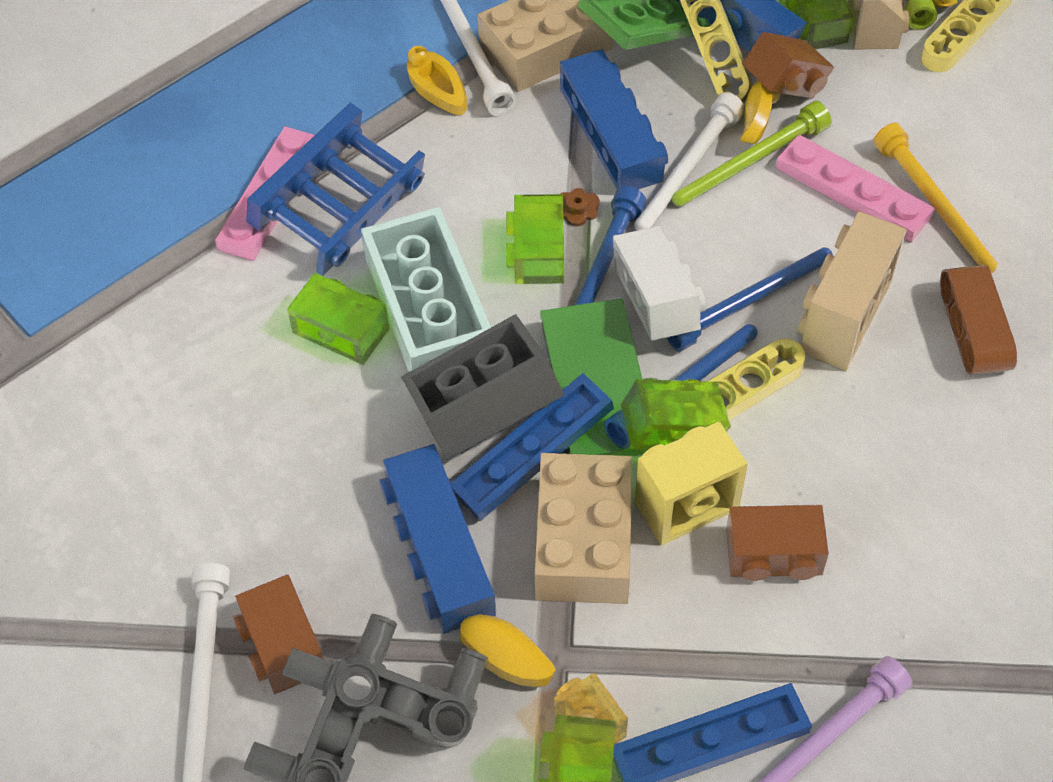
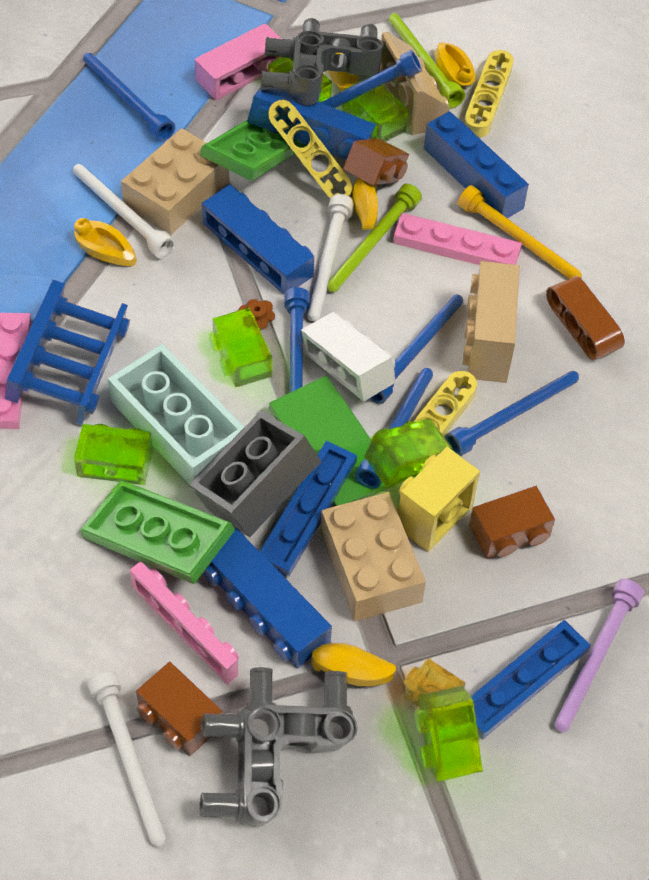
camera: 25 degrees left, 0 degrees up
none -> bright green tile [79,480,235,584]
none -> bright pink plate [130,561,239,685]
none -> blue brick [424,111,529,218]
none -> blue piece [445,371,579,456]

